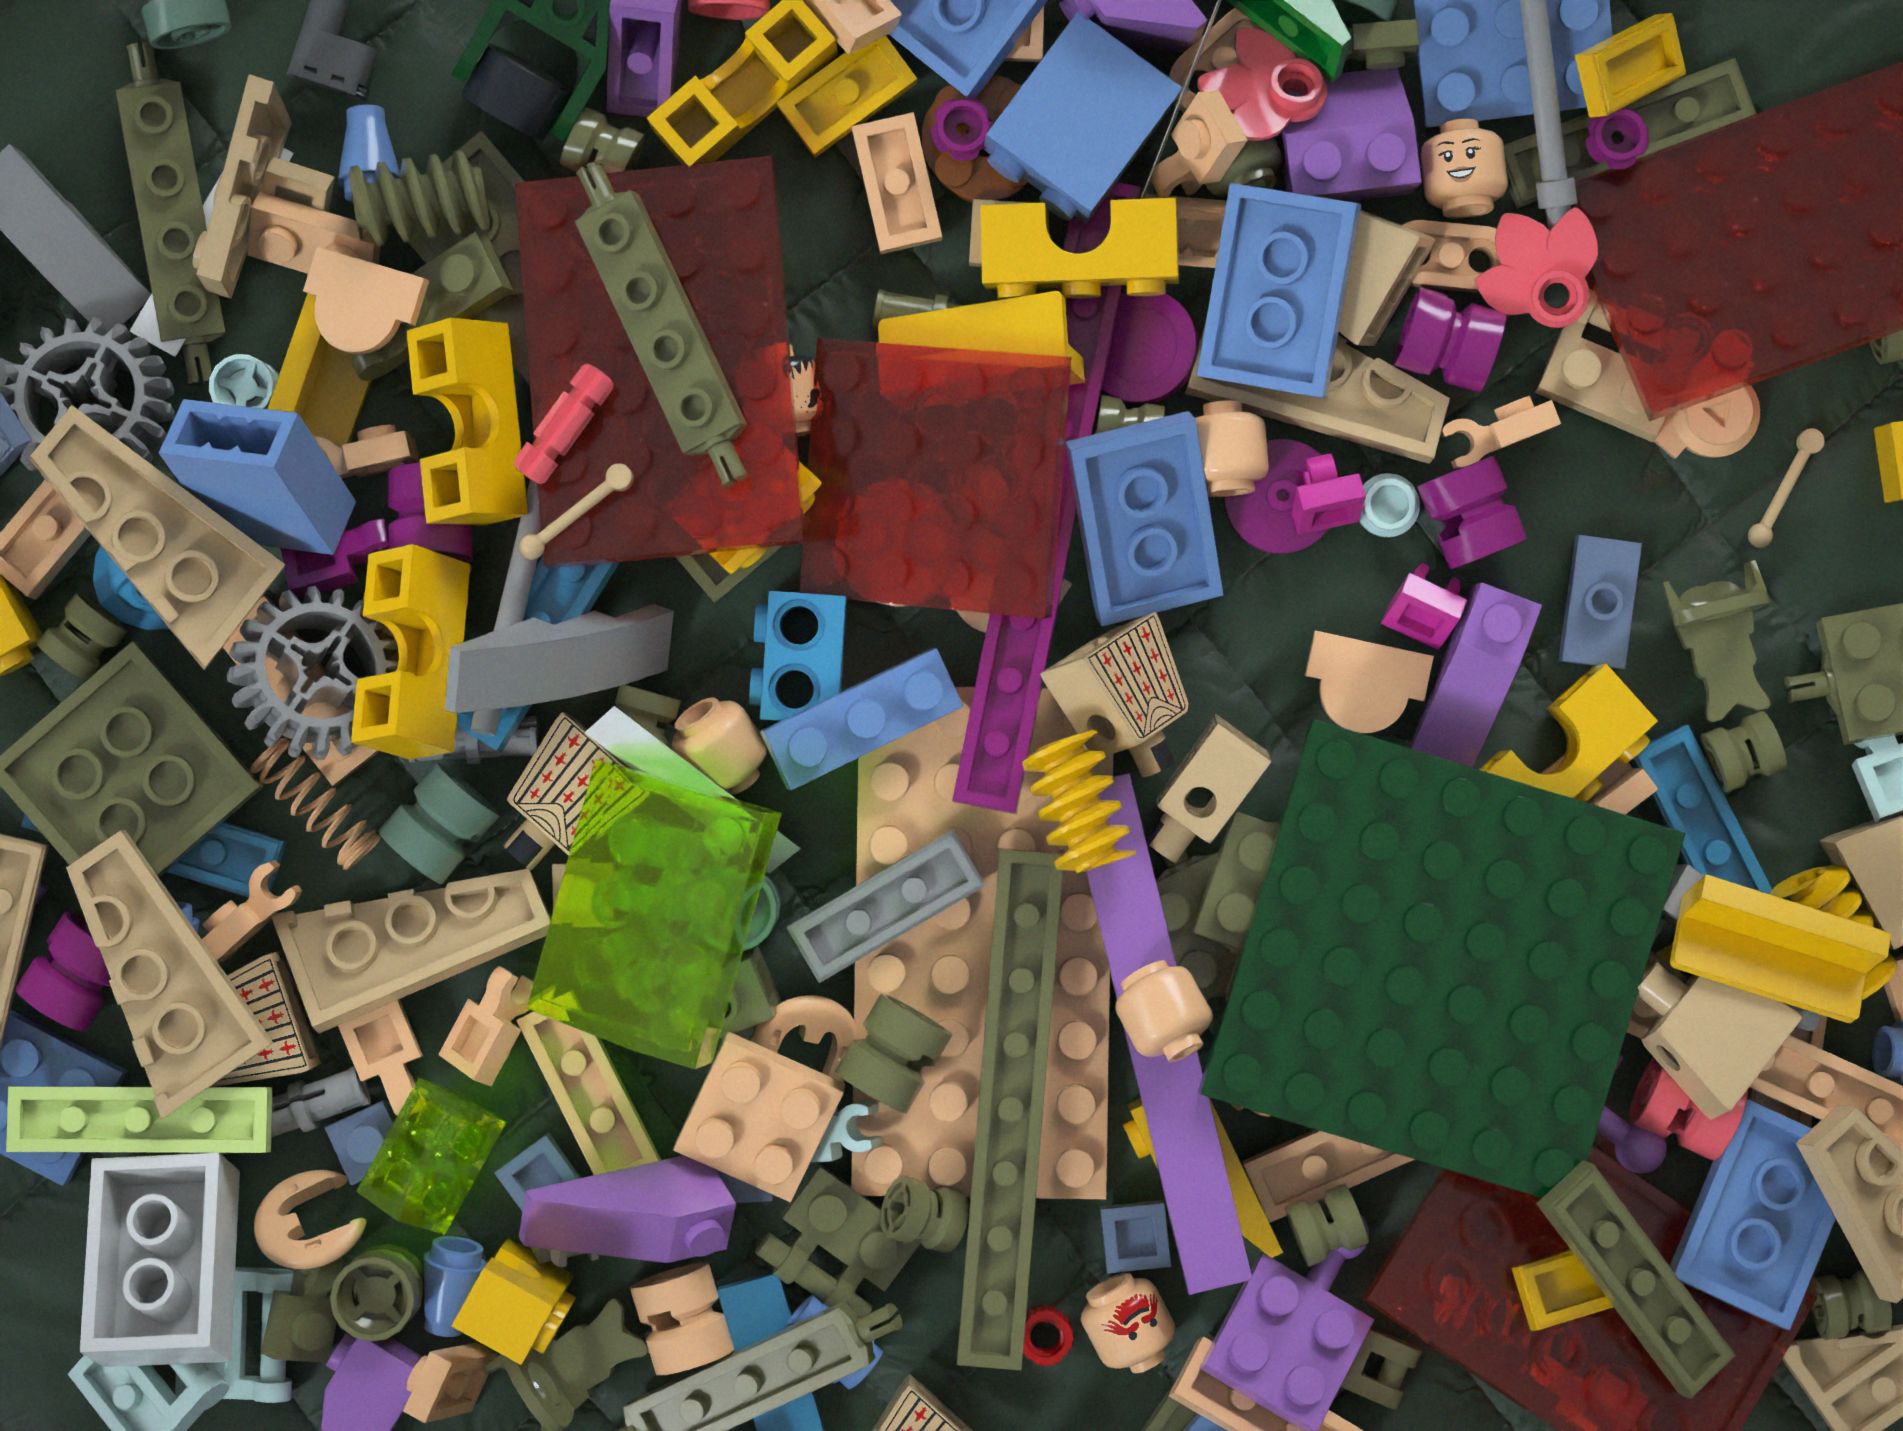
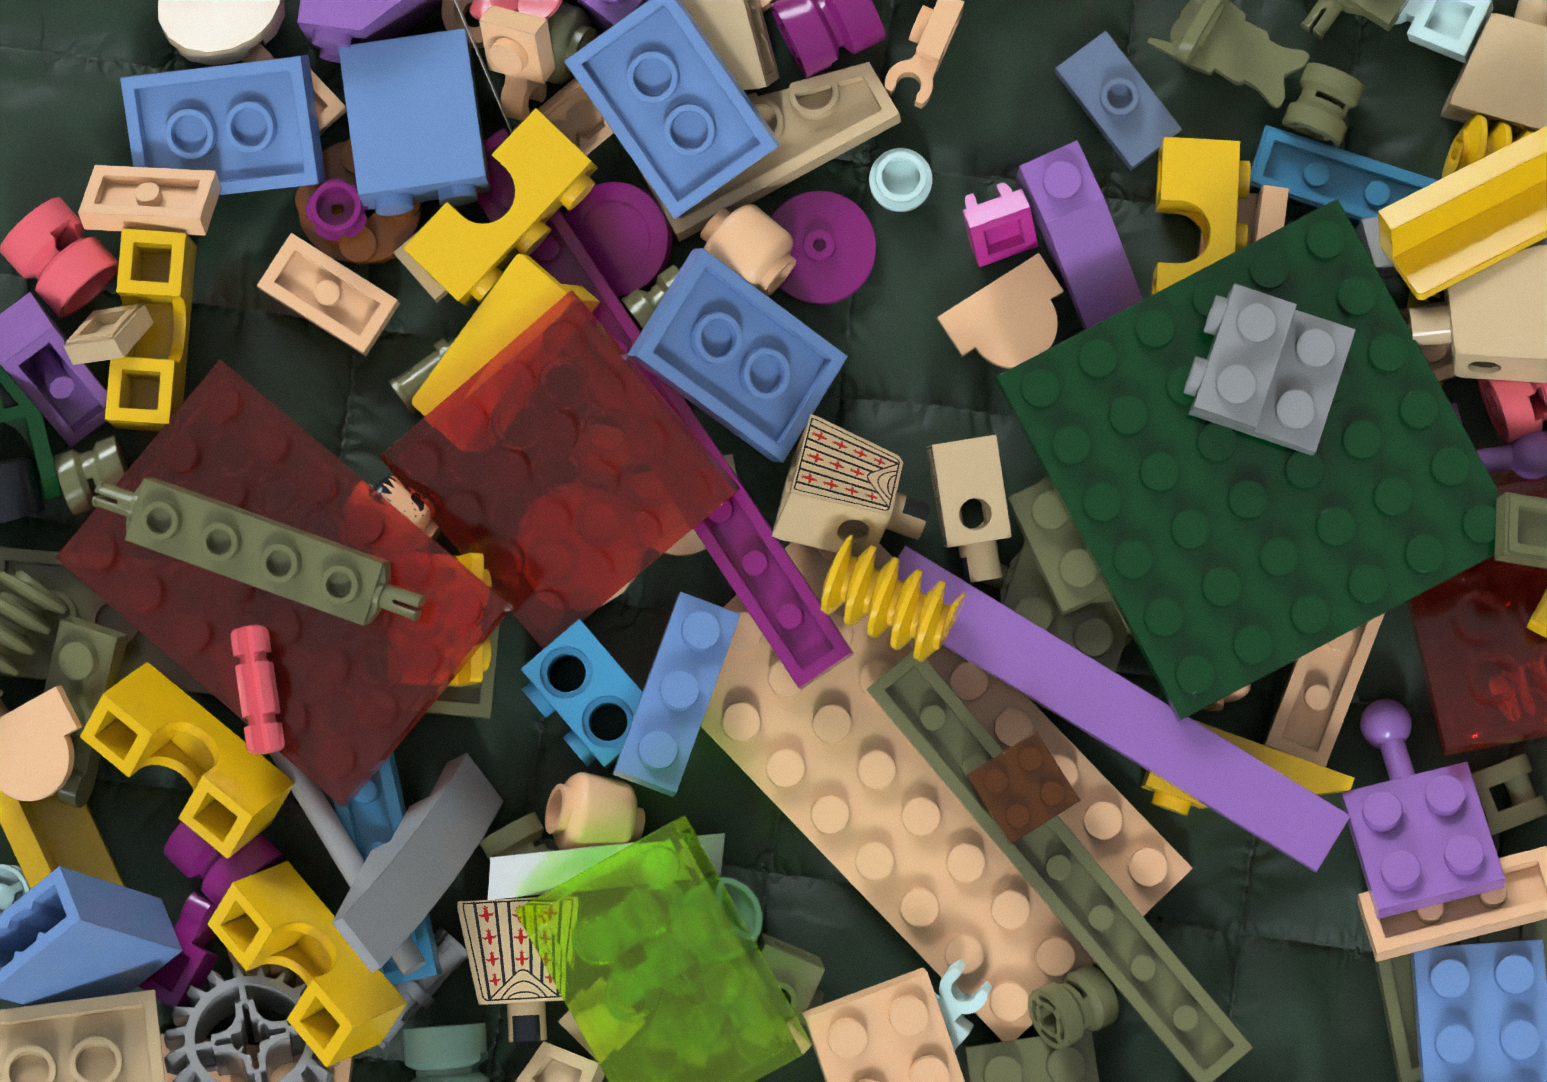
camera: 40 degrees left, 5 degrees down
light nougat plate [314,424,420,479] -> none
tan hinge [519,463,634,560] -> none
light nougat head [751,995,857,1082] -> none
yellow plate [776,36,917,158] -> none
light grey tile [787,830,986,983] -> none
olive wheel [835,992,952,1114] -> none
red axle [1023,1305,1074,1367] -> none
light nougat head [1080,1273,1176,1373] -> none
sand blue plate [1100,1200,1171,1273] -> none
light nougat head [1115,960,1213,1063] -> none
olive wheel [1285,1183,1369,1267] -> none
dark pink tile [1292,453,1366,535] -> none
magenta wheel [1417,455,1528,569] -> none
none -> tan tile [63,304,154,365]
none -> reddish brown piece [966,731,1080,845]
none -> light grey plate [1183,283,1356,456]

